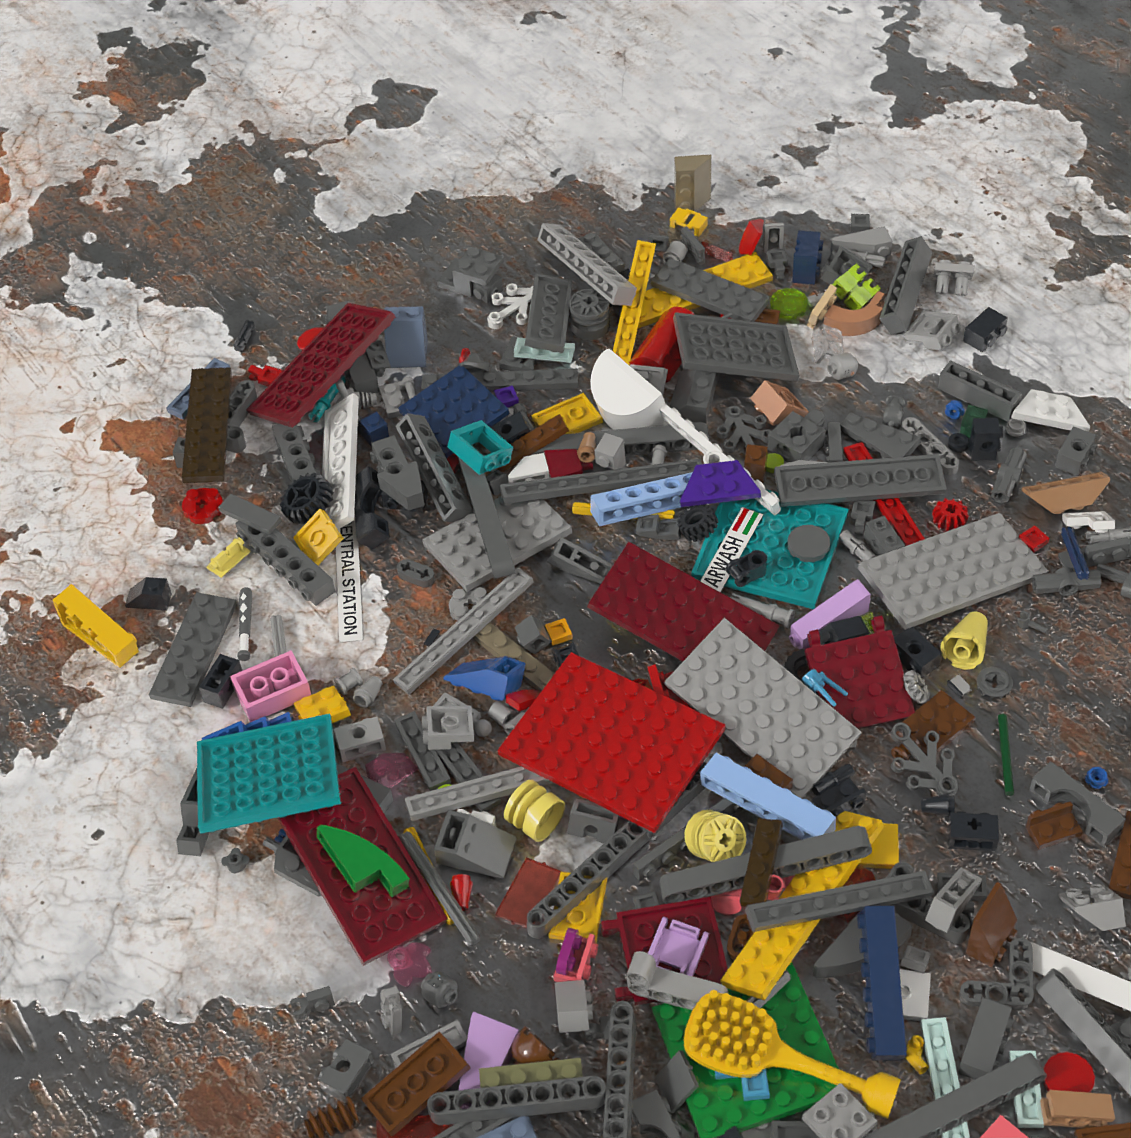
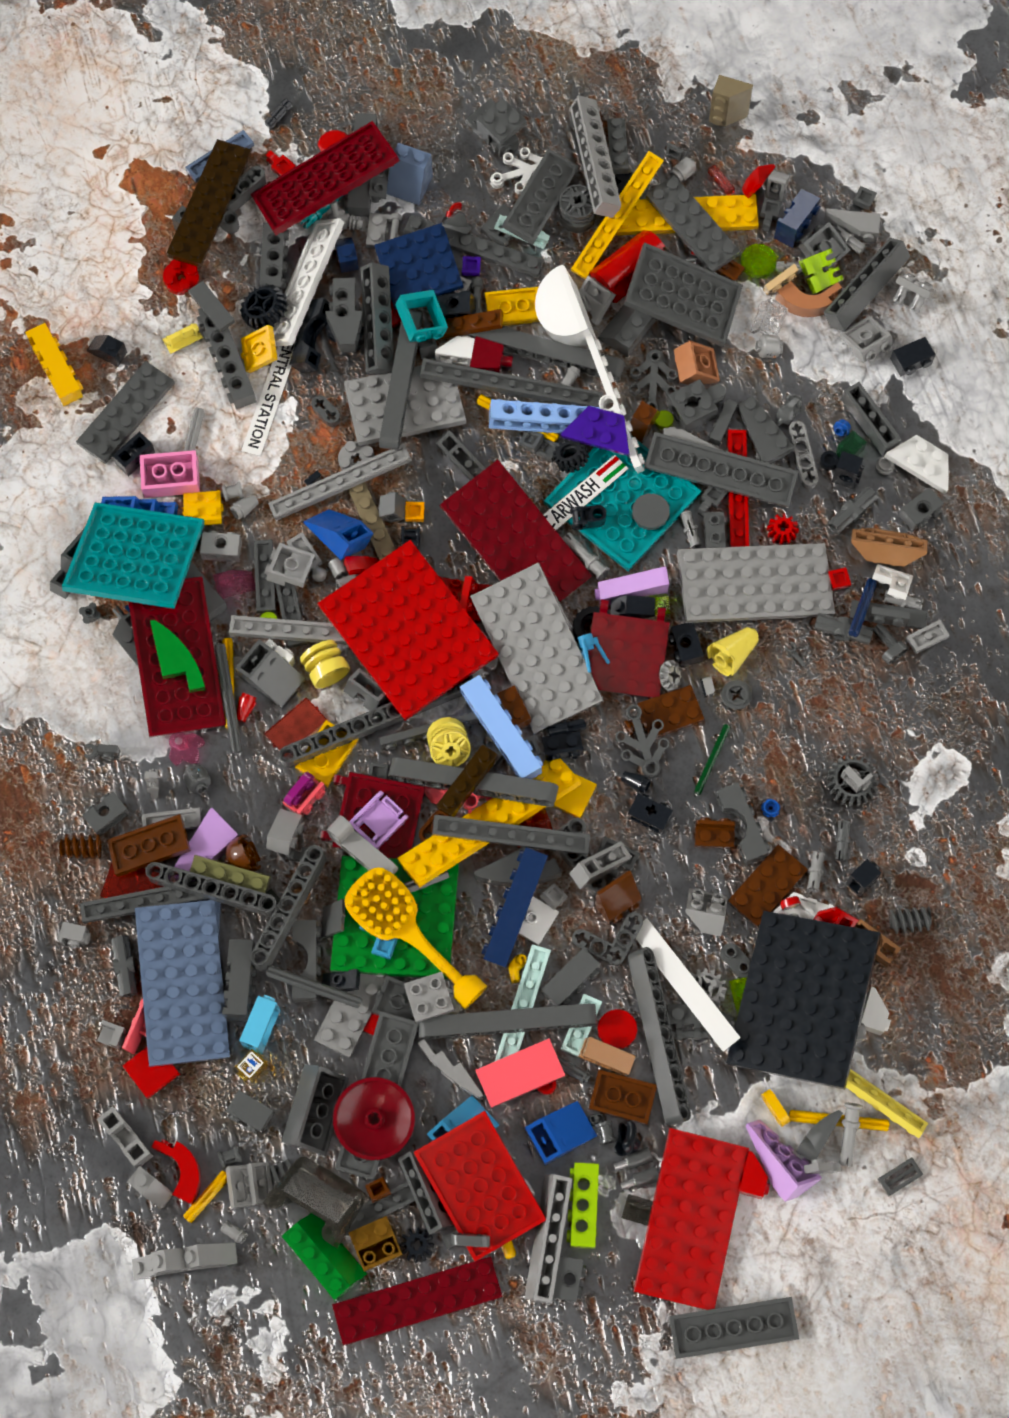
camera: 20 degrees right, 20 degrees up
dark grey piece [237,587,253,661] -> none
medium nougat cone [577,432,596,463] -> none
light grey slope [595,433,626,469] -> none
yellow piece [670,207,708,237] -> none
dark grey tile [681,226,705,265] -> none

